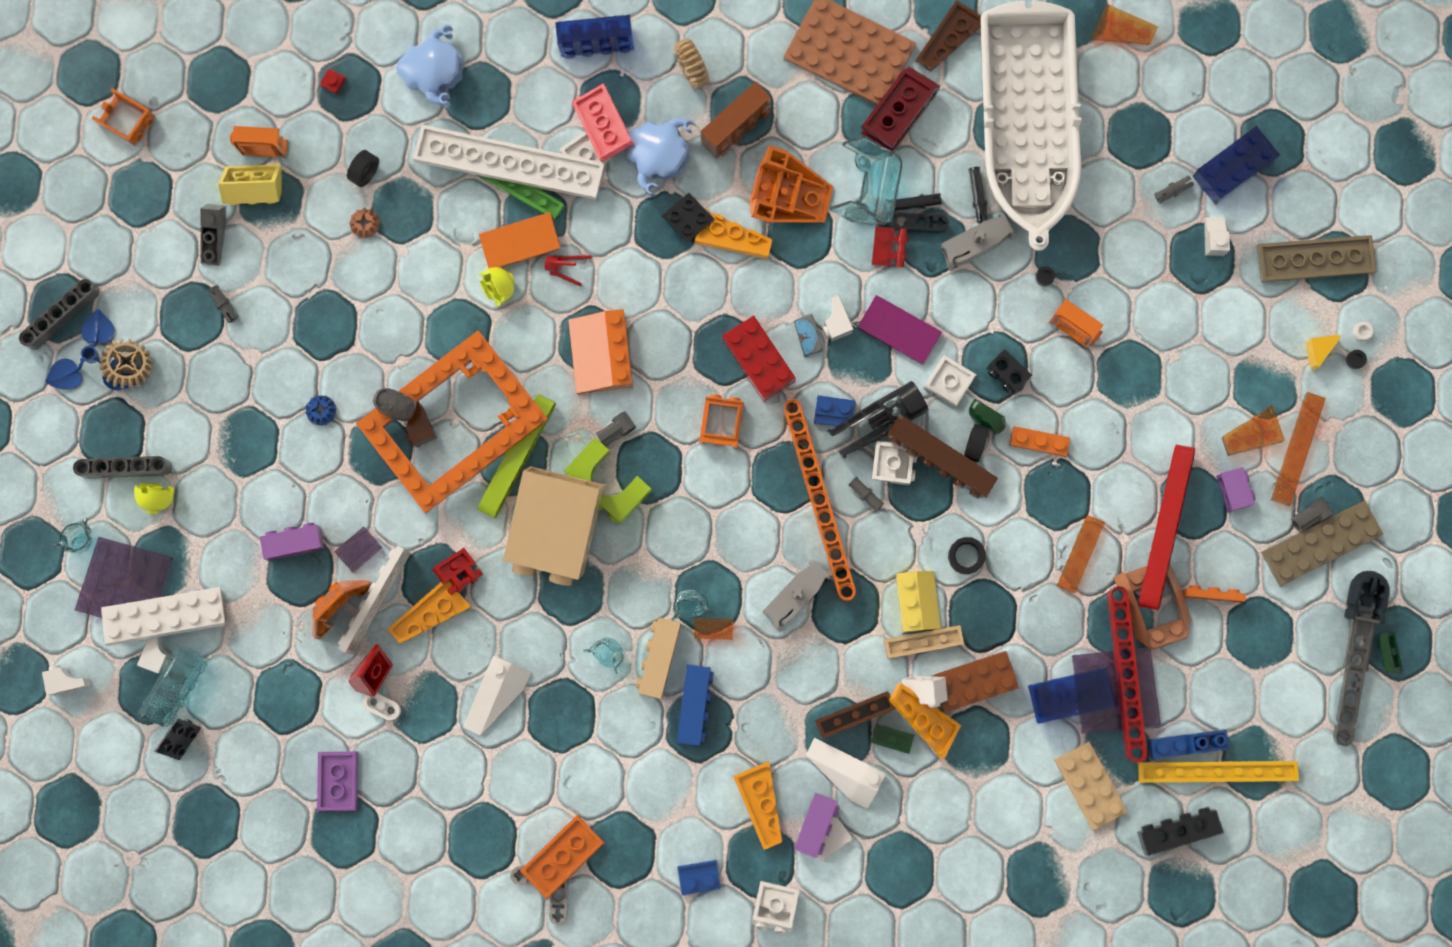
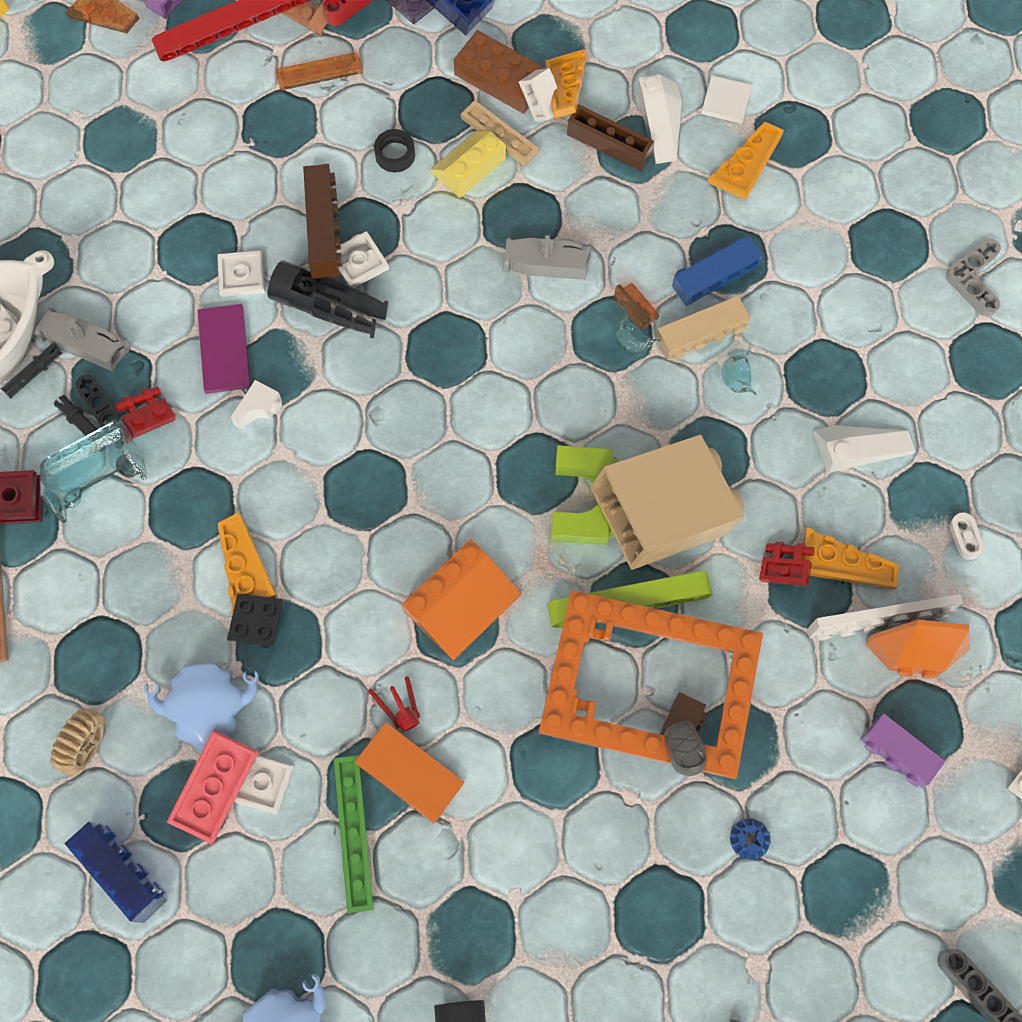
camera: 135 degrees left, 10 degrees down
neon yellow cylinder [134,483,174,514] -> none
clear purple plate [334,526,383,573] -> none
red slope [348,644,393,697] -> none
nougat gear [349,208,380,238] -> none
white plate [413,125,605,200] -> none
neon yellow cylinder [479,267,515,306] -> none
orange tile [520,815,604,900] -> none
dark grey piece [596,411,636,447] -> none
blue plate [677,860,721,895] -> none
window [699,394,744,449] -> none
dark orange brick [700,81,771,159] -> none
red brick [722,315,796,402] -> none
orange wedge [749,145,834,223] -> none
white plate [751,881,799,935] -> none
orange beam [784,399,856,602] -> none
slope [794,314,823,357] -> none
medium lavender brick [794,792,840,858] -> none
blue plate [814,395,855,429] -> none
dark grey pin [848,477,884,512] -> none
dark green plate [871,724,914,754] -> none
black tyre [964,424,989,463] -> none
dark green piece [969,399,1006,435] -> none
black brick [986,349,1032,394] -> none
orange plate [1009,426,1070,457] -> none
black tile [1035,267,1055,287] -> none
orange window [1049,299,1103,348] -> none

